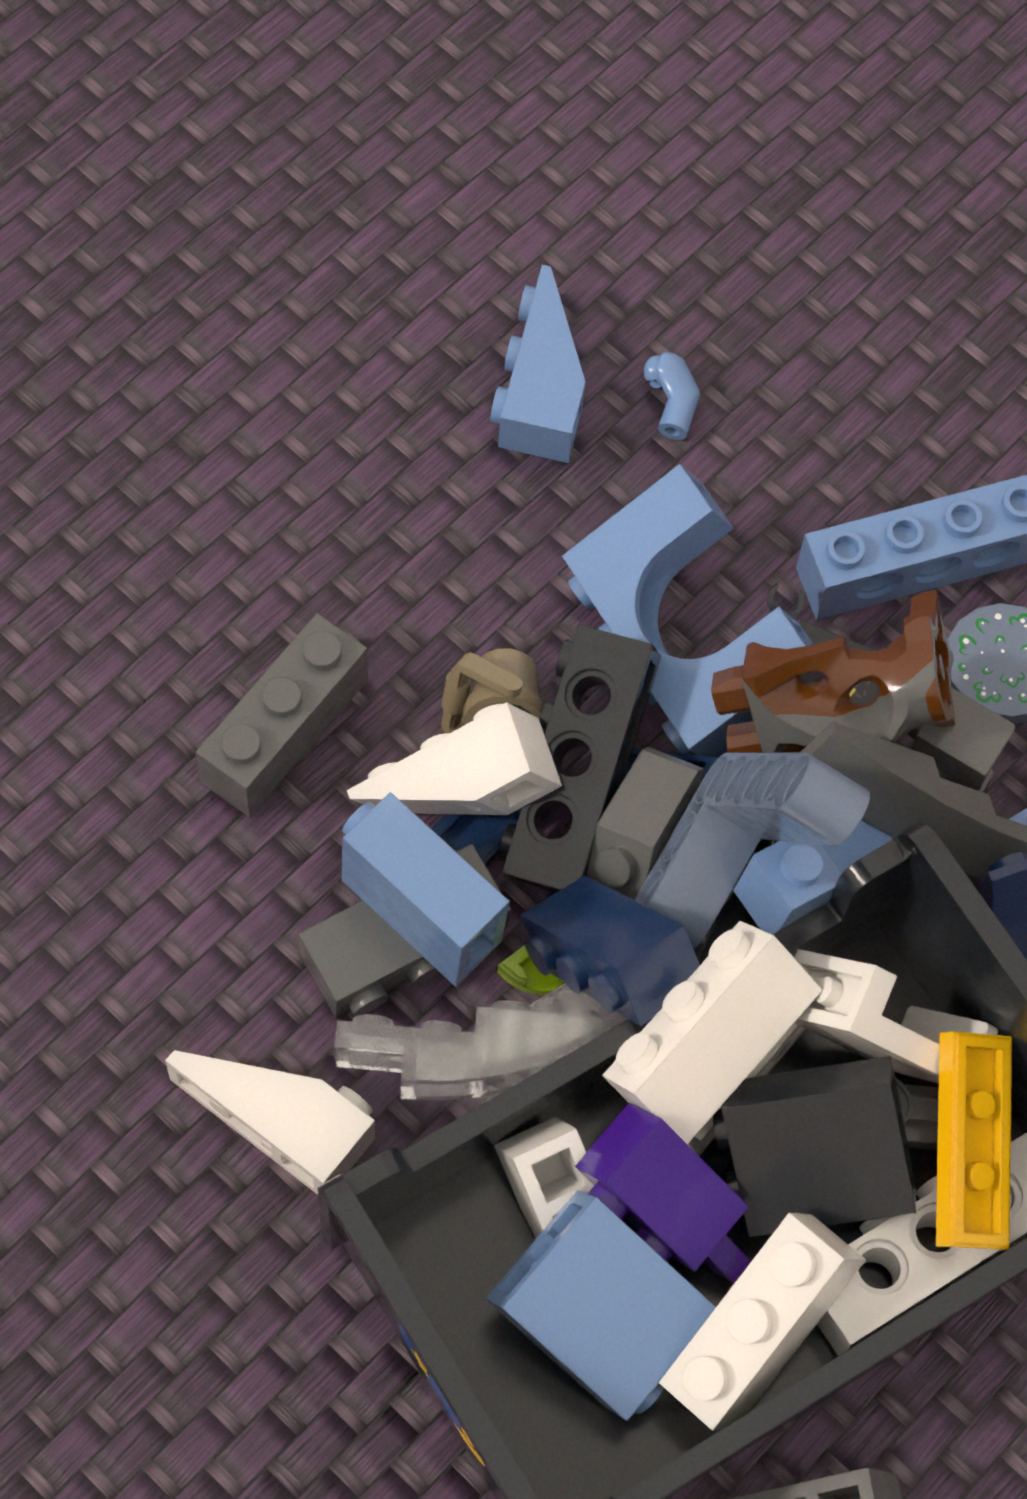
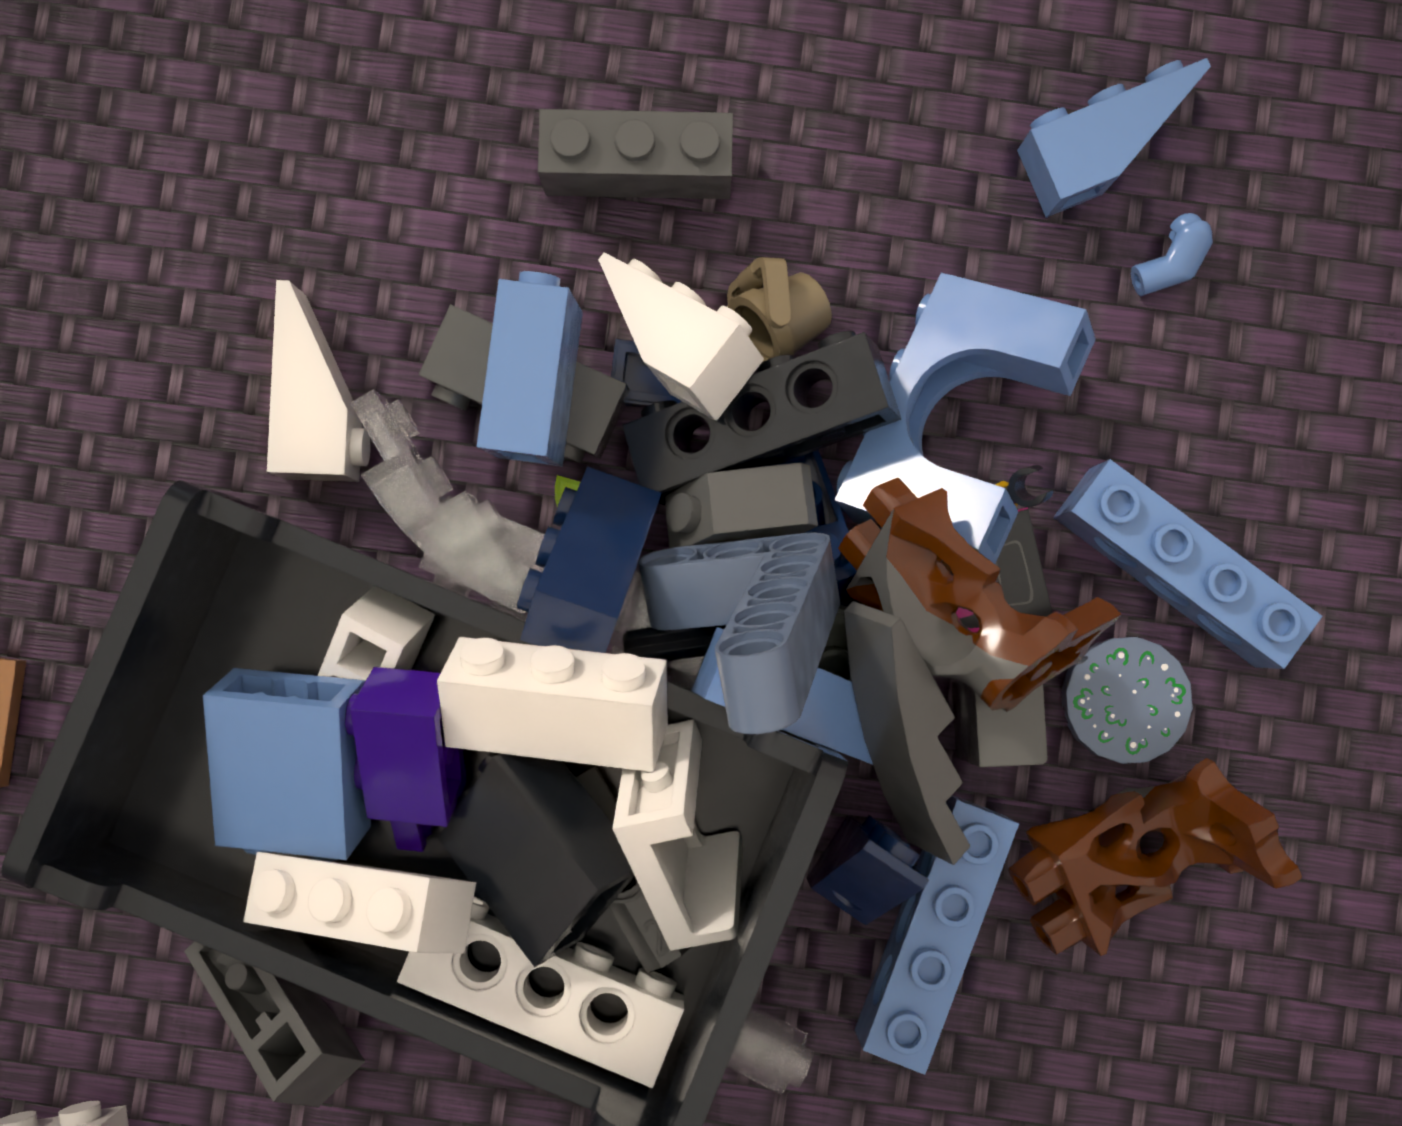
camera: 60 degrees right, 20 degrees up
yellow tile [936,1031,1012,1250] -> none

